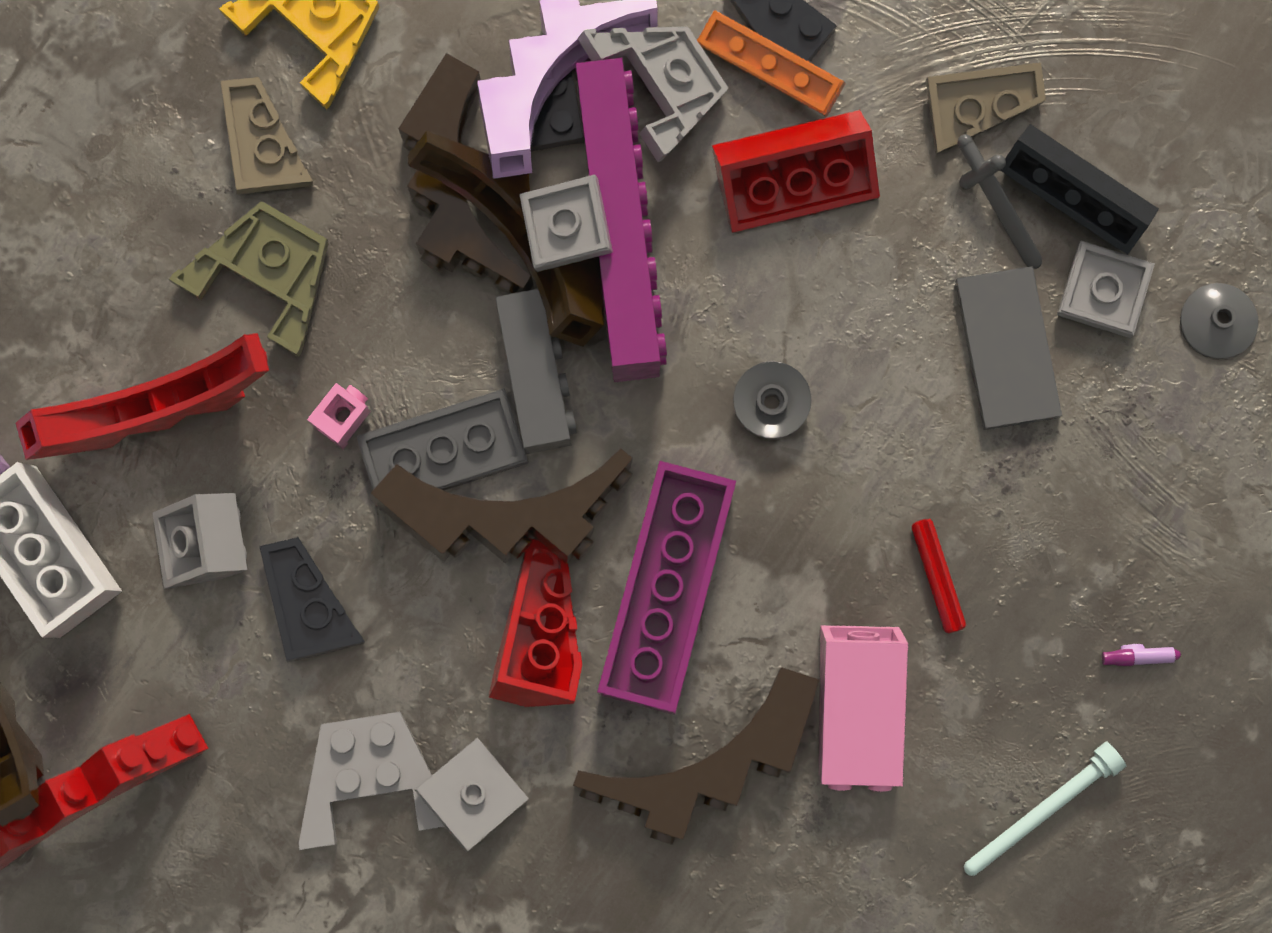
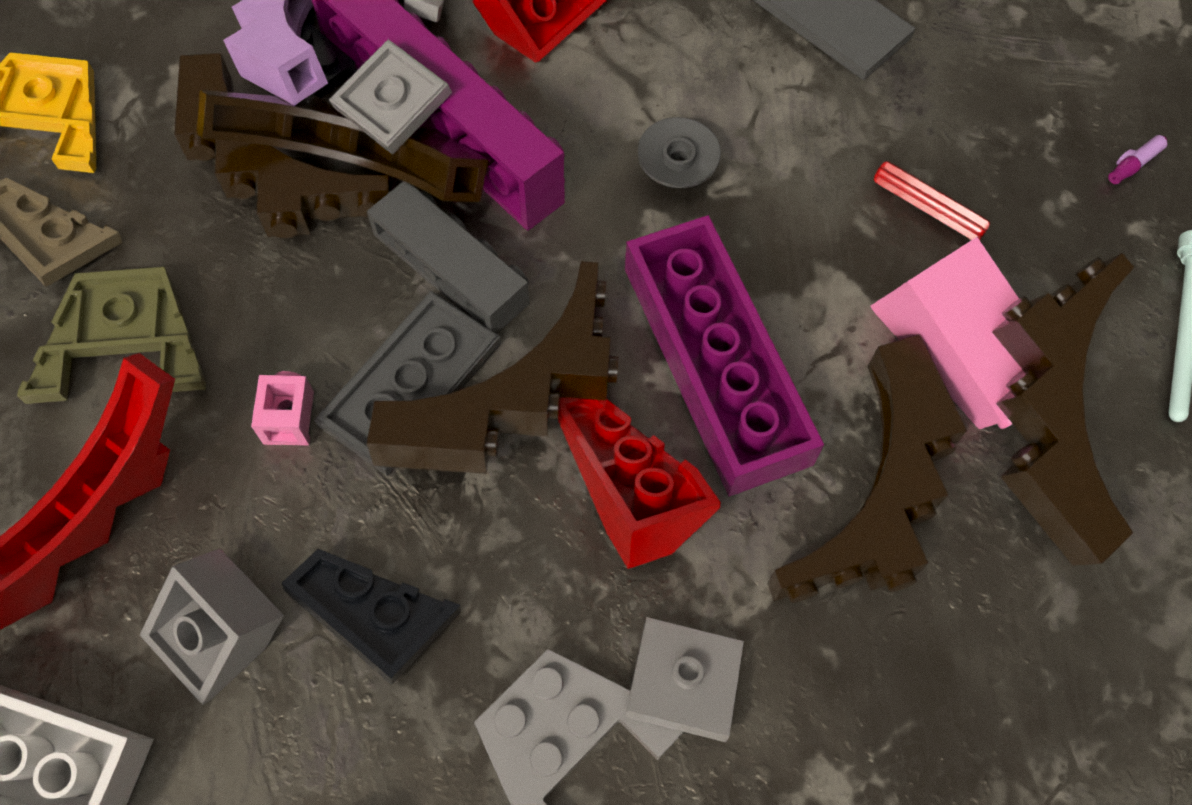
camera: 40 degrees left, 15 degrees down
none -> dark brown arch [992,253,1134,566]

